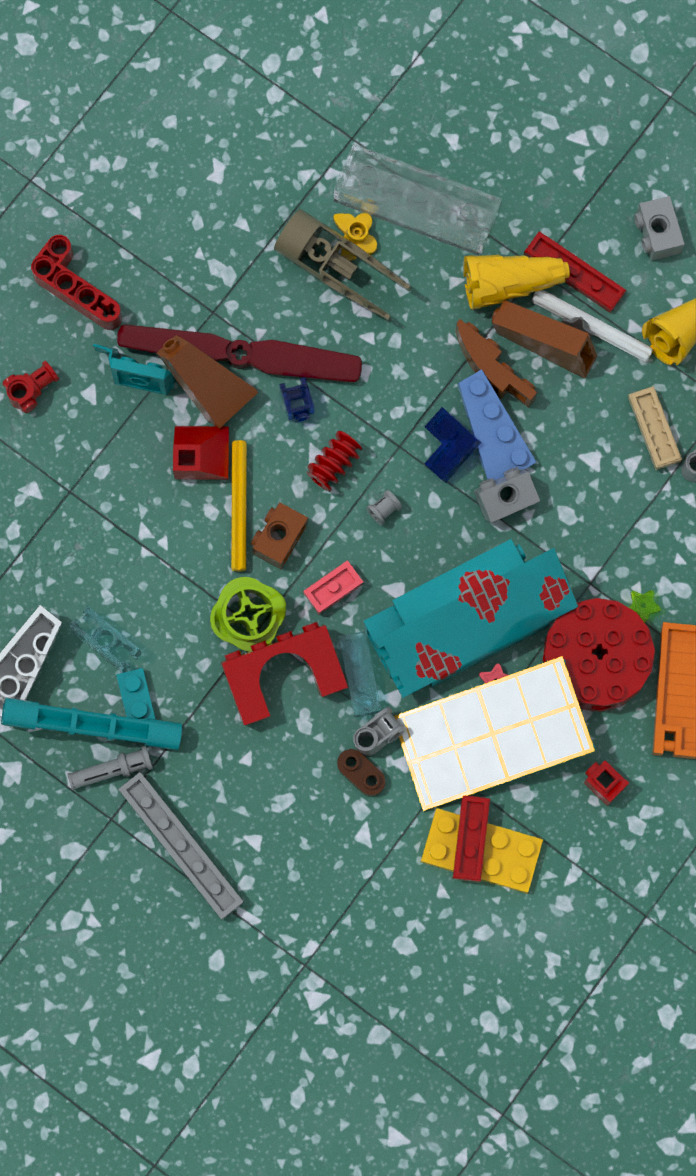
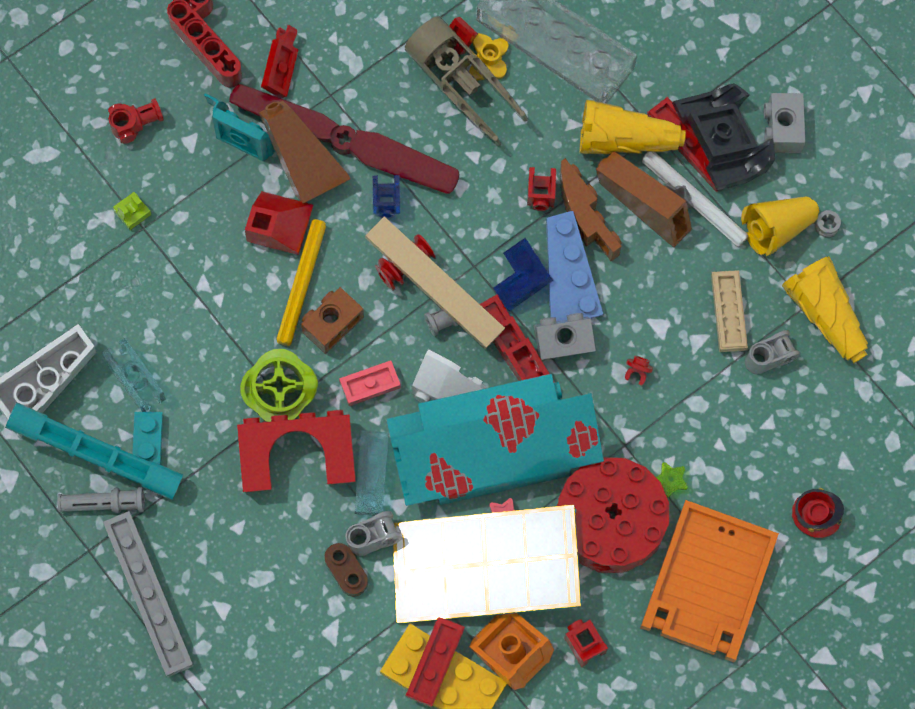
camera: 15 degrees right, 5 degrees down
none -> lime tile [113,192,151,230]
none -> red plate [261,25,299,98]
none -> tan tile [365,216,505,349]
none -> white wedge [412,349,486,403]
none -> red plate [449,17,478,55]
none -> orange slope [469,613,554,690]
none -> red slope [480,295,554,382]
none -> red window [527,167,556,211]
none -> red plate [625,356,653,385]
none -> black piece [672,83,775,190]

